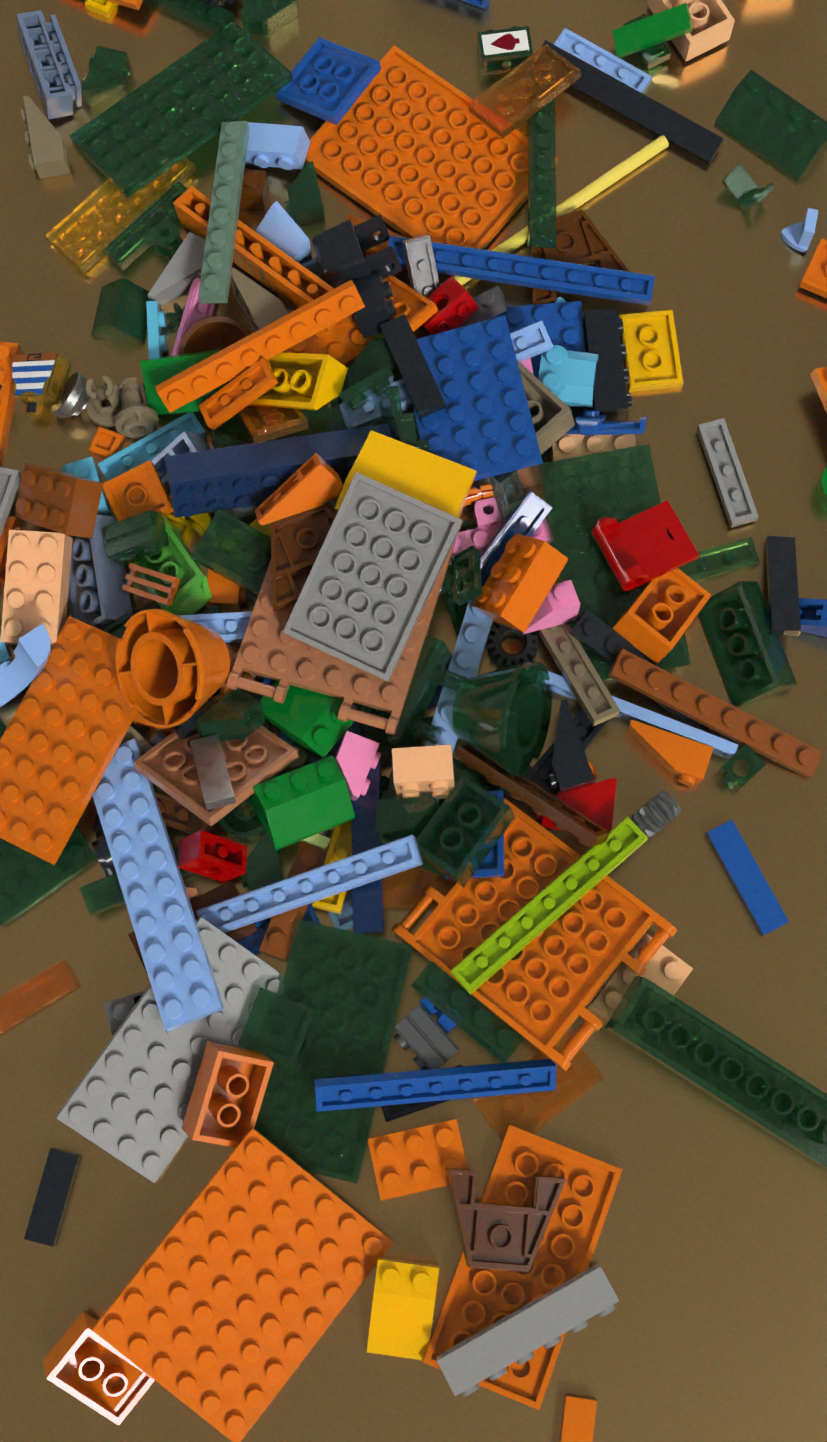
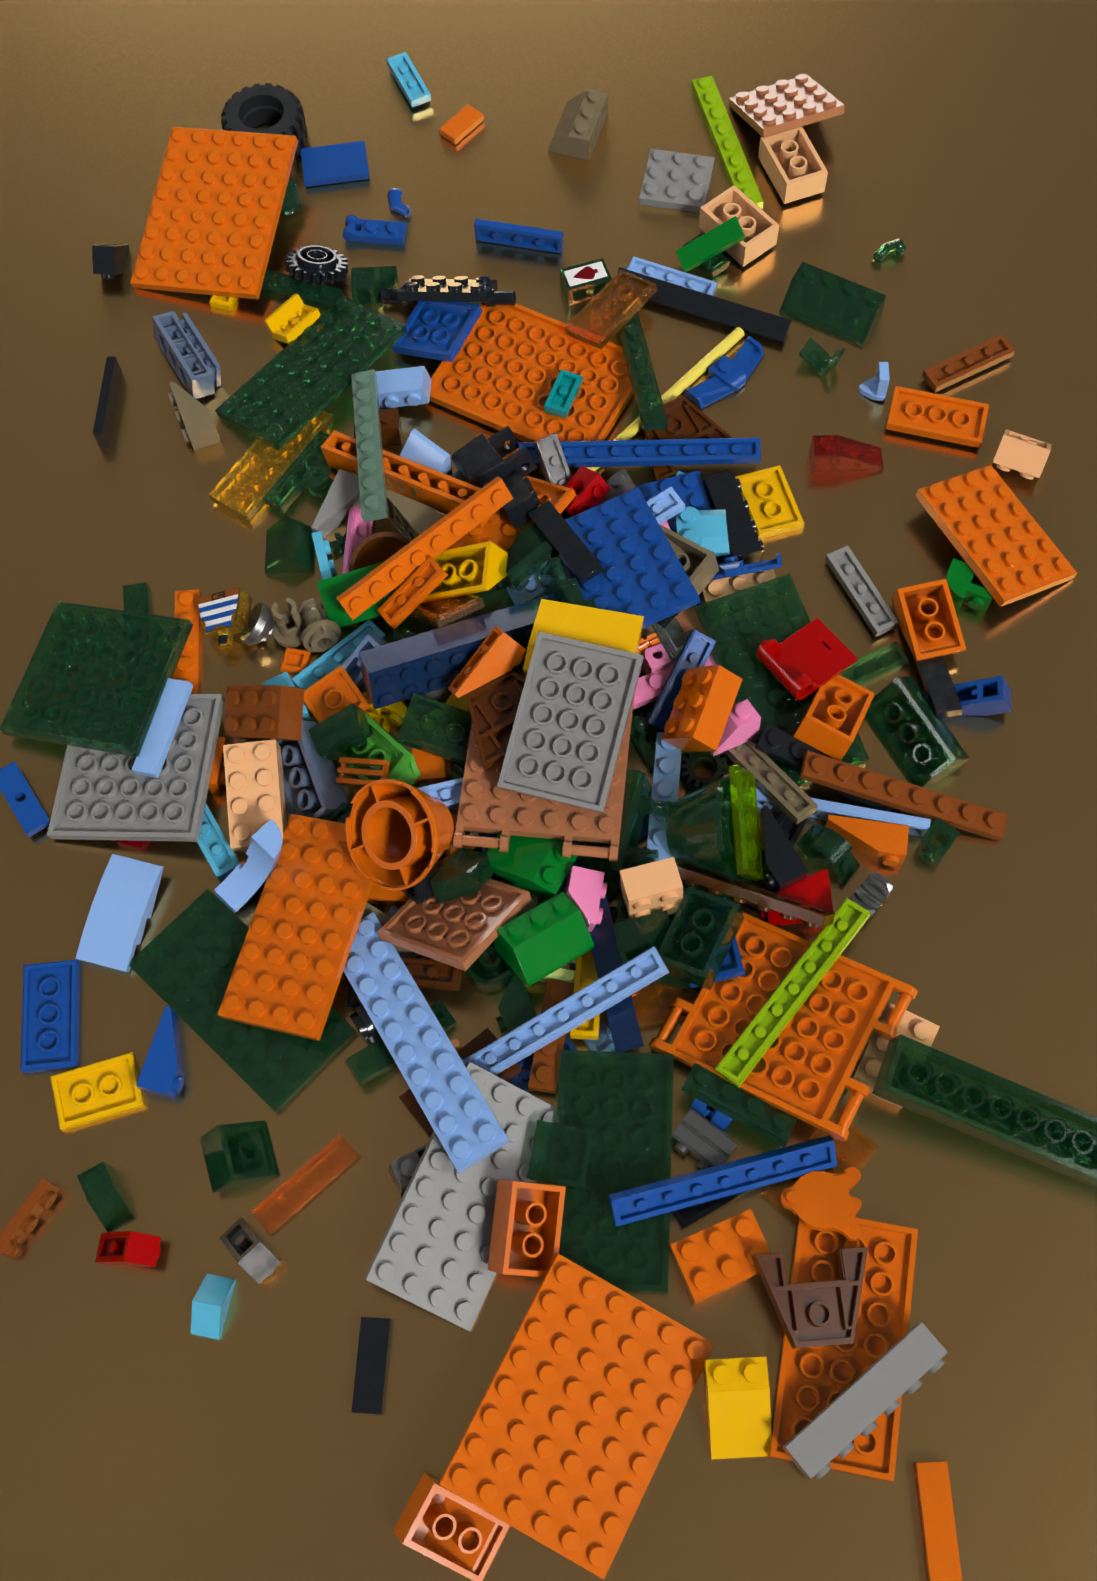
camera: 10 degrees left, 10 degrees down
clear green slope [81,46,131,106] -> none
red brick [178,830,247,883] -> none
flat silver tile [190,734,236,810] -> none
clear green slope [284,161,325,227] -> none
clear green plate [451,545,482,606] -> none
blue tile [706,820,789,936] -> none
none -> yellow bracket [264,294,321,344]
none -> black plate [381,275,516,307]
none -> teal plate [544,370,583,418]
none -> blue plate [684,336,764,409]
none -> clear neon green tile [729,765,763,881]
none -> orange tile [780,1167,862,1242]
none -> clear green brick [796,825,861,884]
none -> clear red slope [809,435,884,473]
none -> orange slope [891,579,967,662]

